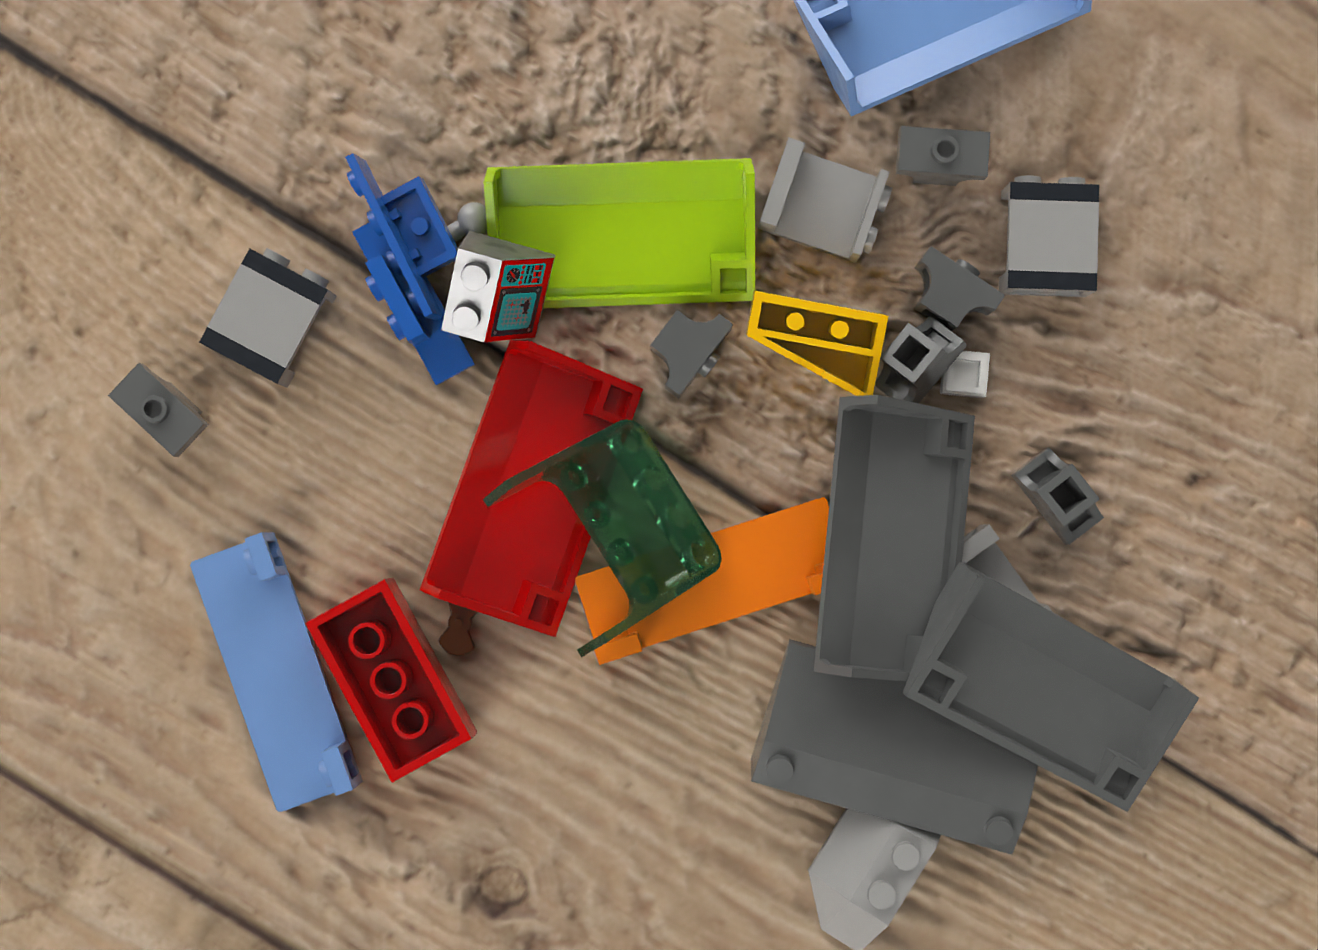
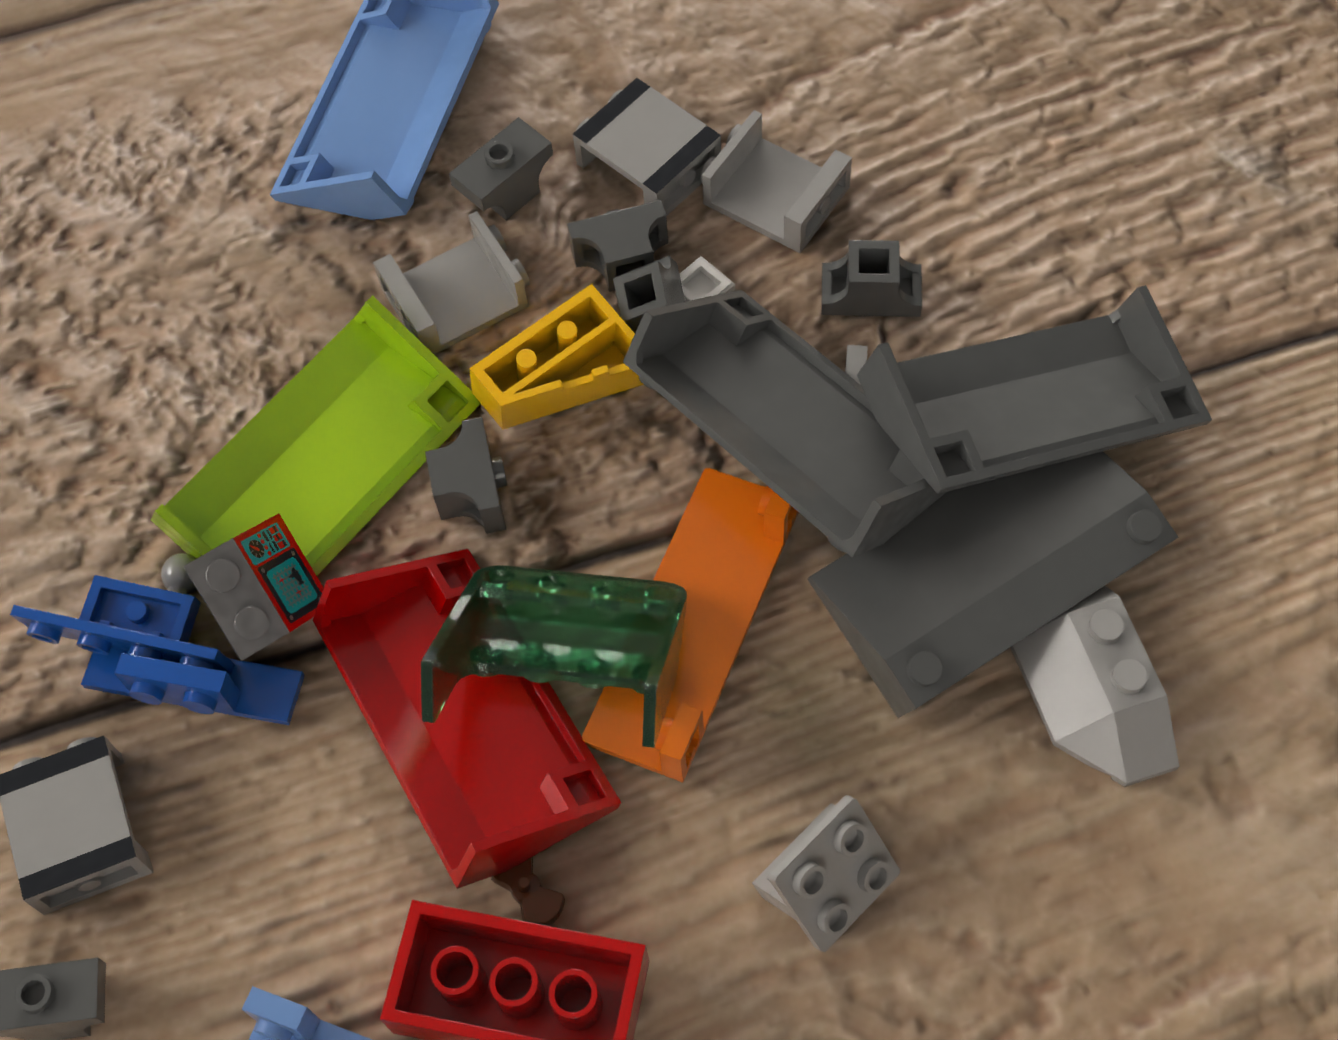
camera: 45 degrees left, 25 degrees down
none -> light grey panel [700,110,852,253]
none -> light grey bracket [752,795,900,952]

